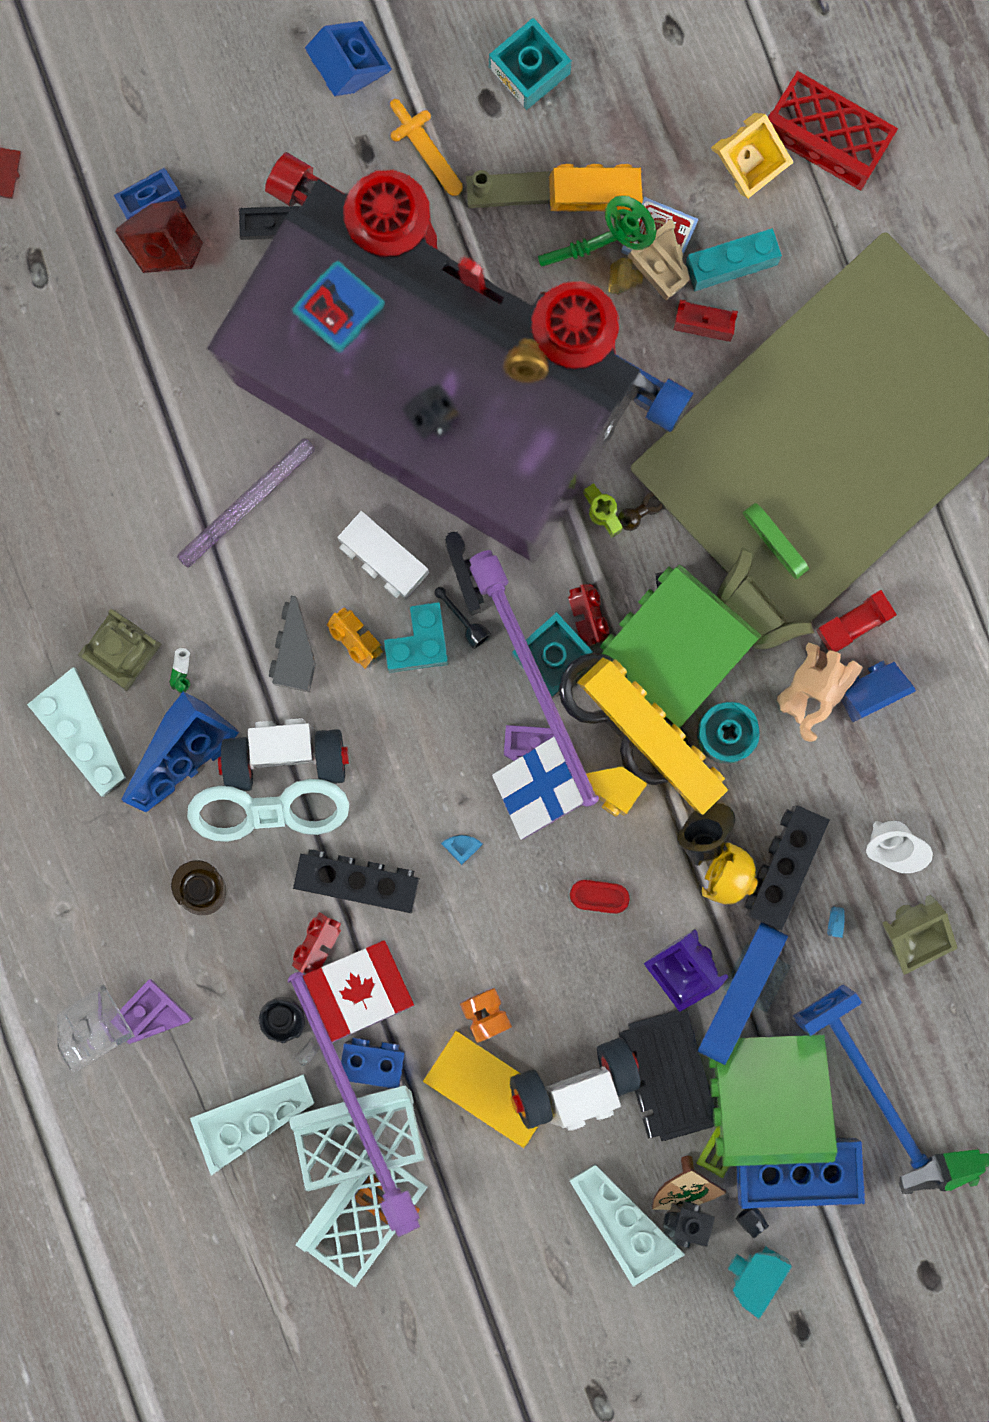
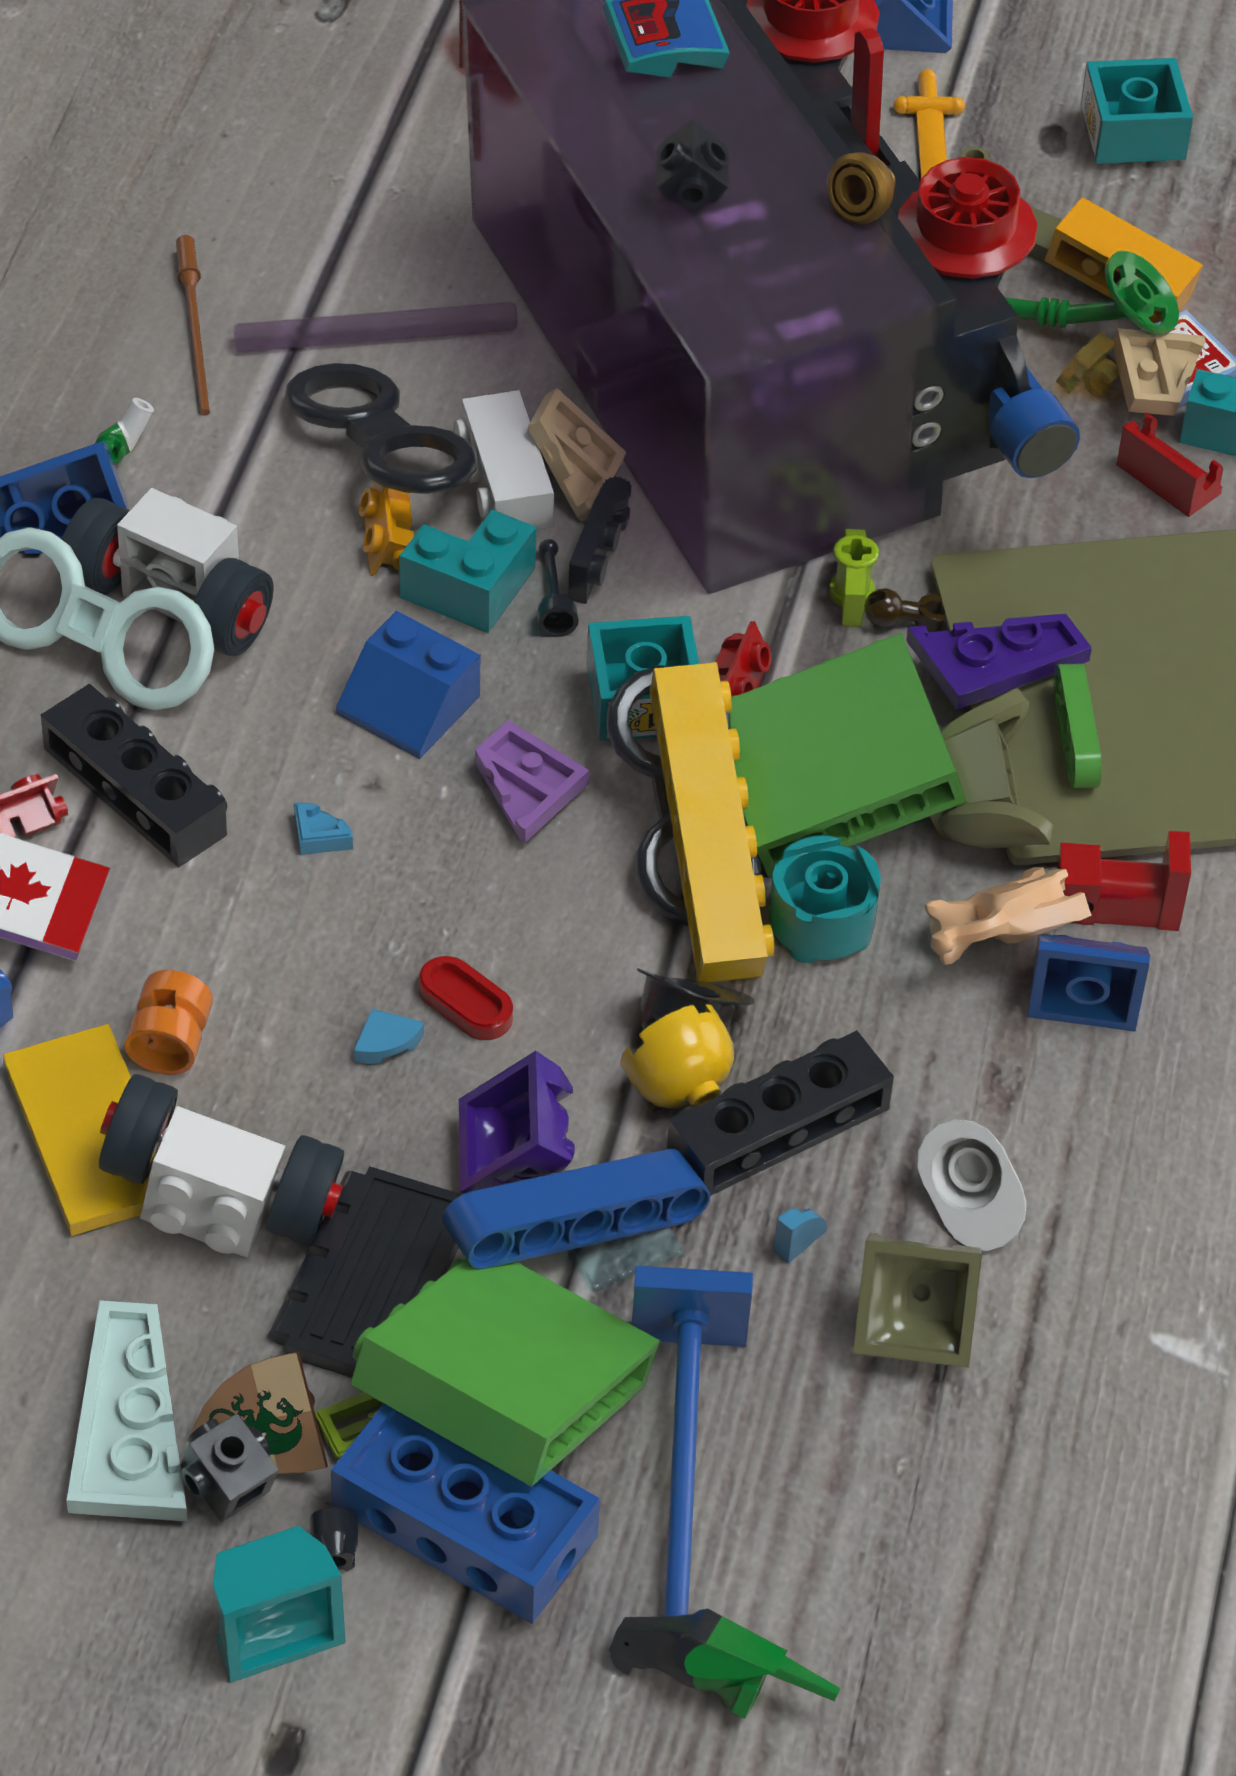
camera: 30 degrees right, 35 degrees down
olive brick [78,609,162,691] -> none
dark grey slope [269,595,316,693] -> none
flag [469,550,599,840] -> none
yellow slope [586,767,647,817] -> none
none -> dark orange piece [176,235,210,415]
none -> black bar [284,363,478,494]
none -> blue slope [336,610,481,759]
none -> dark azure tile [354,1009,424,1064]
none -> tan wing [528,388,626,522]
none -> dark purple wing [906,613,1092,710]

